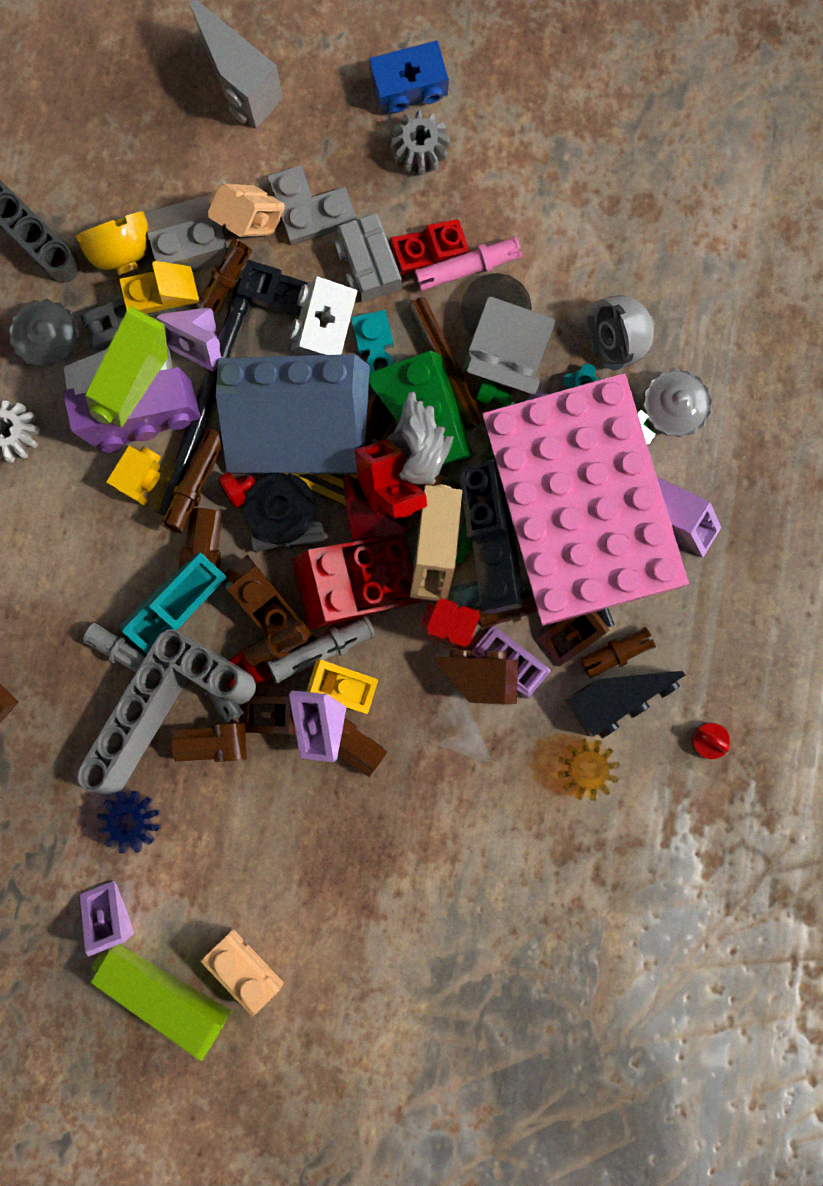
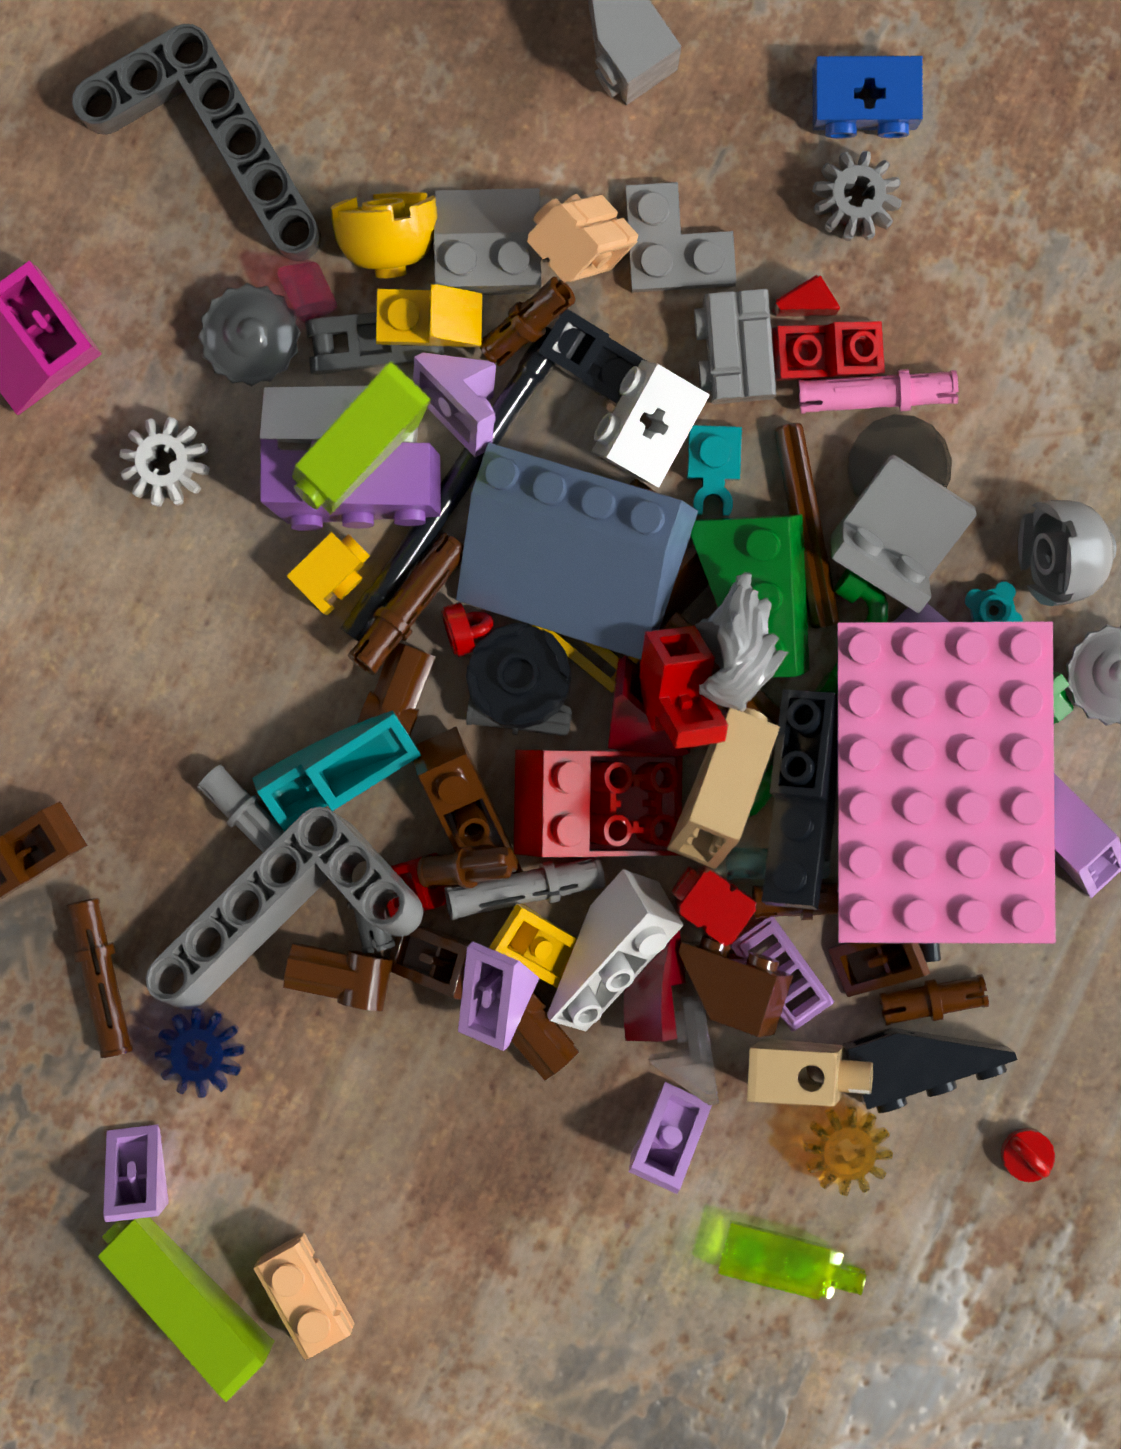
camera: 20 degrees right, 5 degrees up
none -> reddish brown pin [66,898,133,1058]
none -> clear pink slope [277,262,337,323]
none -> white slope [547,869,683,1031]
none -> dark red slope [624,931,686,1042]
none -> lavender slope [629,1082,712,1194]
none -> clear neon green hinge [718,1220,867,1300]
none -> tan torso [747,1038,873,1106]
none -> red slope [772,275,840,317]

